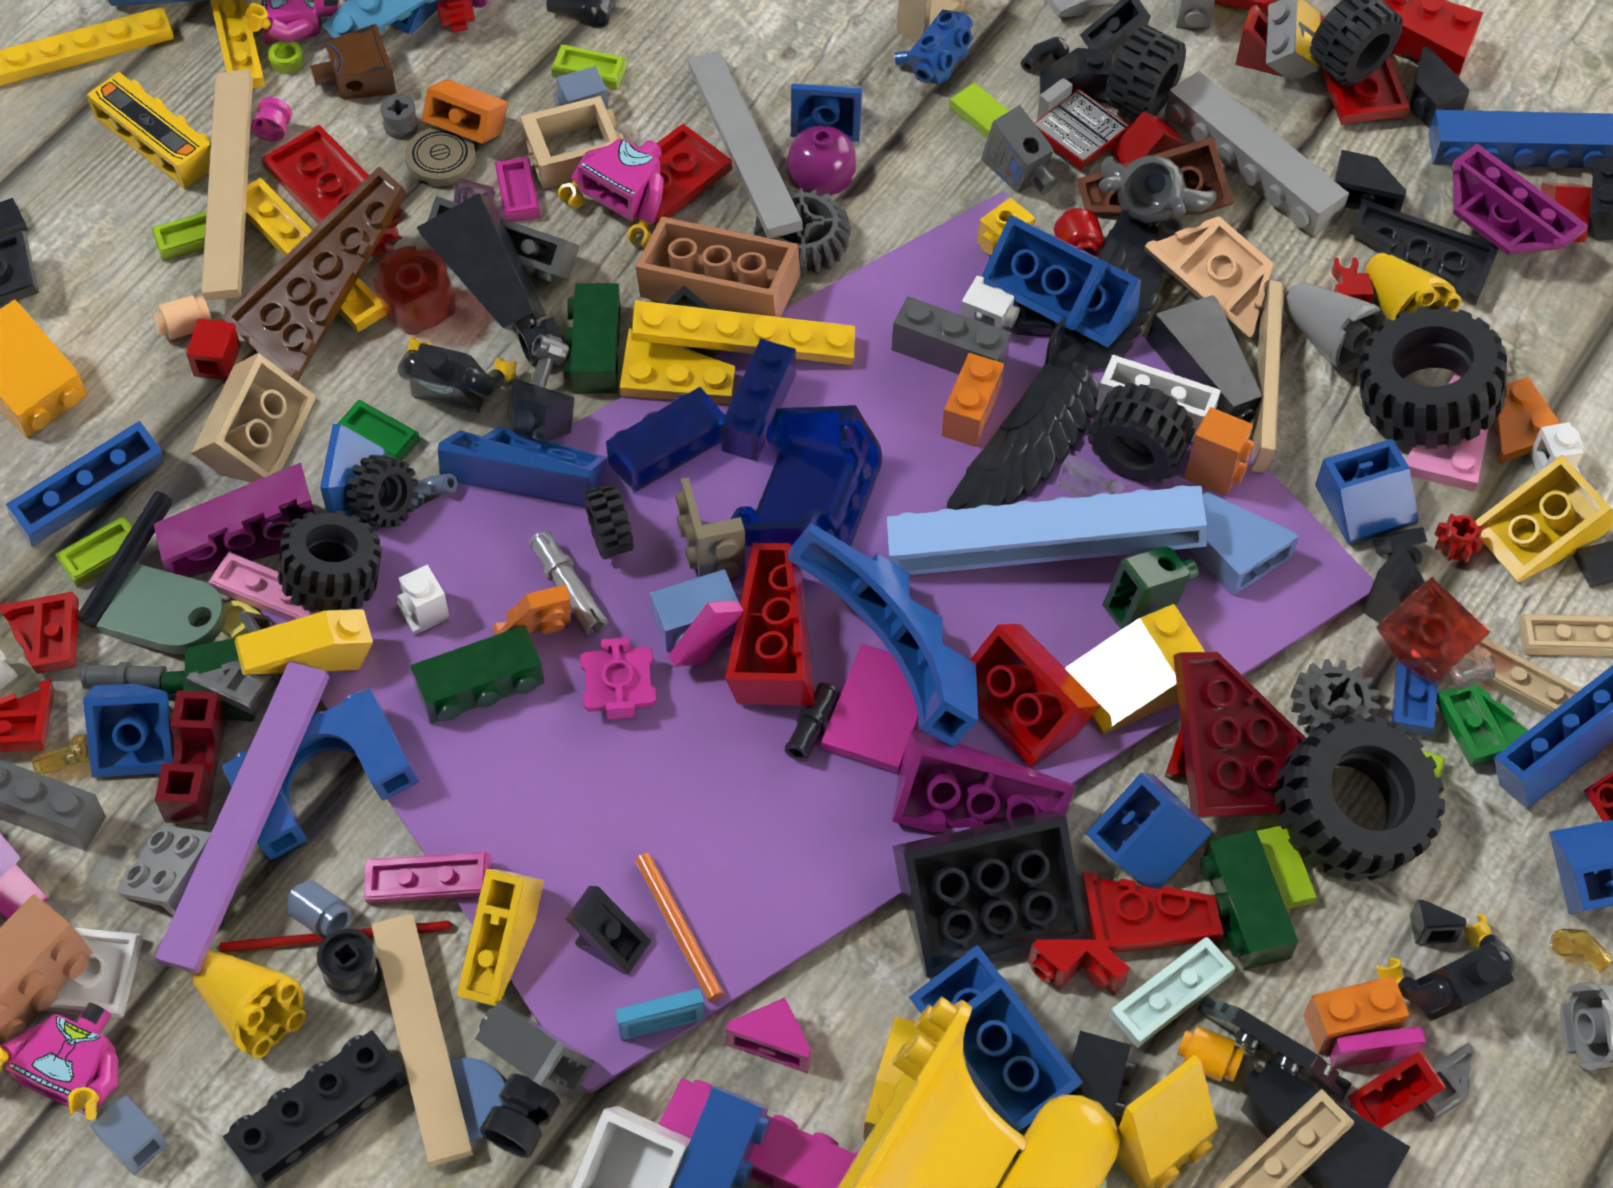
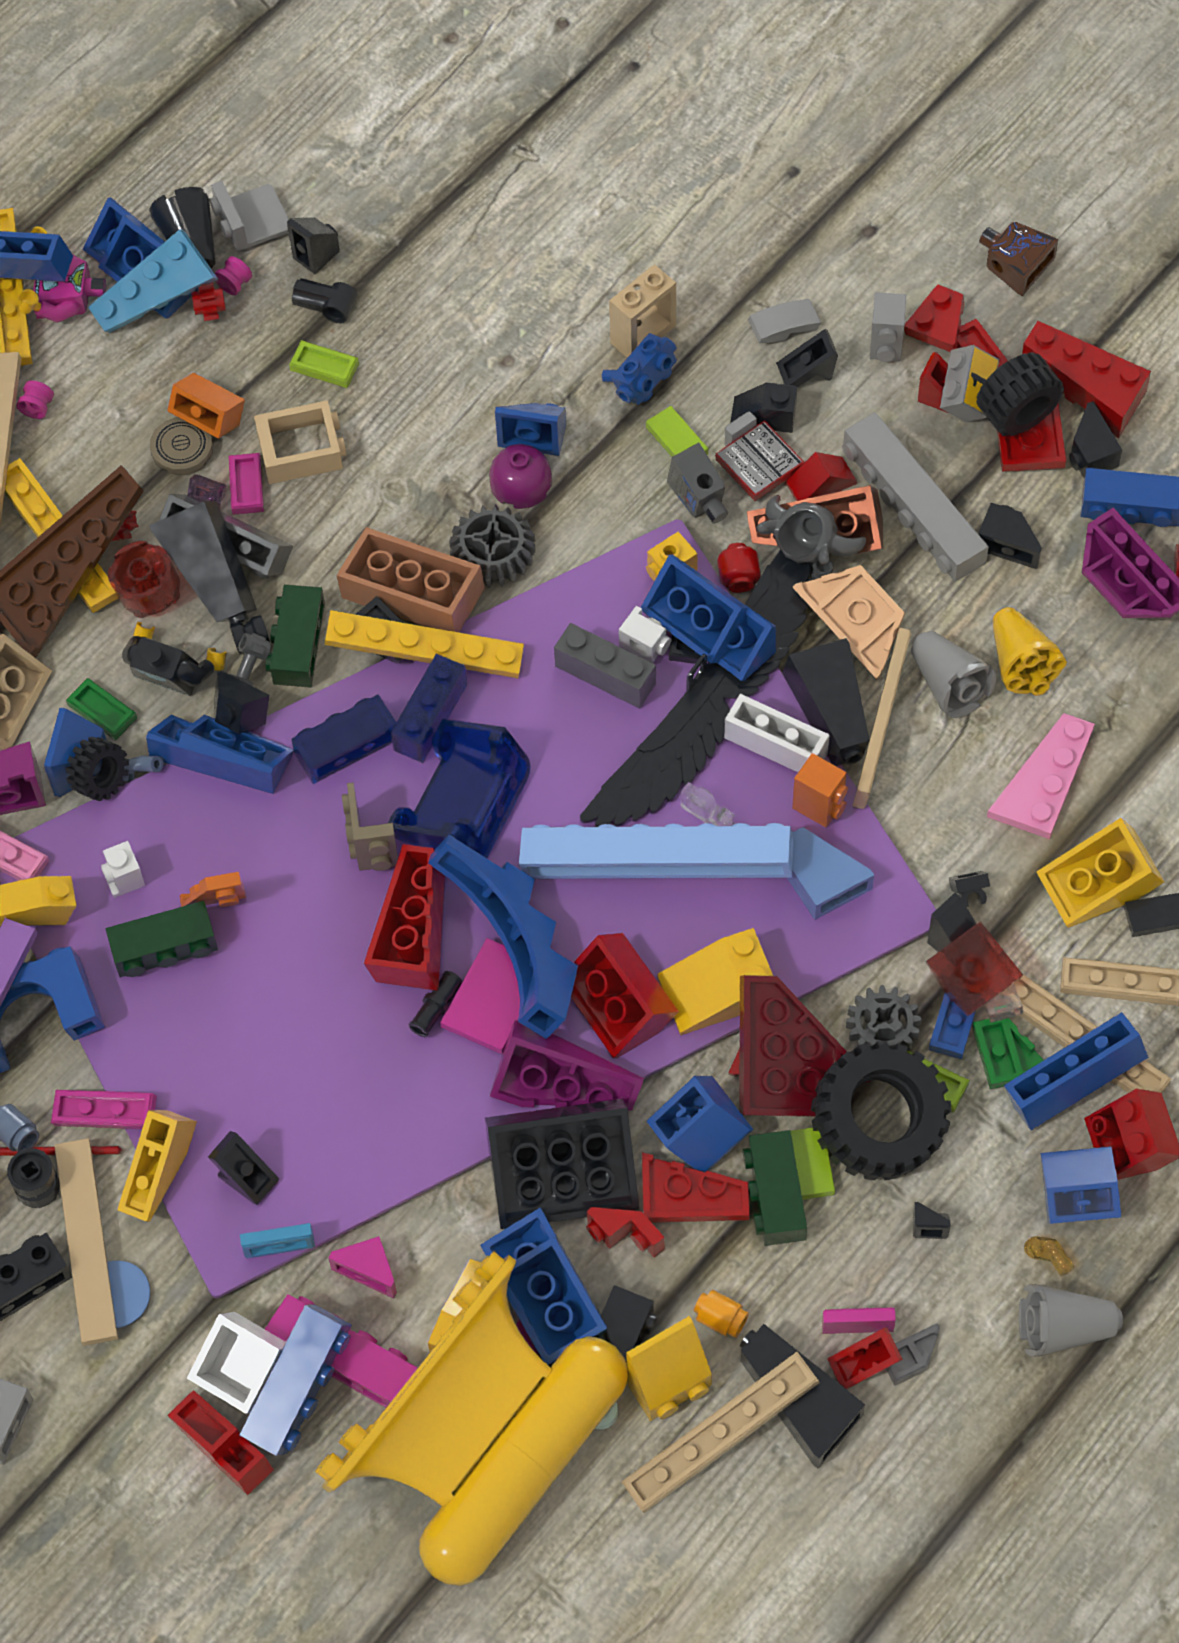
camera: 10 degrees right, 5 degrees up
red tile [261,124,401,224] -> none
lime tile [268,41,304,74] -> none
black tyre [278,510,382,613] -> none
reddish brown torso [310,24,396,99] -> none
dark grey wheel [380,94,418,139] -> none
dark grey slope [475,1001,595,1099] -> none
black wheel [480,1074,560,1158] -> none
light grey pin [529,530,608,635] -> none
sand blue brick [553,66,609,109] -> none
dark pink torso [558,139,664,249] -> none
dark pink piece [580,637,656,720] -> none
black tyre [583,483,634,559] -> none
yellow wing [620,328,735,405] -> none
orange bar [635,853,724,1003] -> none
medium blue brick [650,569,739,651] -> none
red plate [652,123,733,226] -> none
dark pink tile [668,601,744,667] -> none
light grey tile [688,51,803,238] -> none
orange brick [941,353,1004,447] -> none
black arm [1020,36,1070,73] -> none
black tyre [1088,383,1195,482] -> none
dark green torso [1102,546,1199,630] -> none
black tyre [1105,25,1186,119] -> none
light aqua plate [1109,936,1236,1048] -> none
black wing [1196,996,1352,1099] -> none
orange brick [1303,976,1410,1054] -> none
blue slope [1315,439,1419,545] -> none
red piece [1331,257,1374,303] -> none
black wing [1349,199,1499,306] -> none
black tyre [1359,306,1507,449] -> none
black torso [1376,913,1516,1022] -> none
red gear [1434,513,1484,562] -> none
orange wing [1495,377,1561,463] -> none
white brick [1530,422,1584,473] -> none

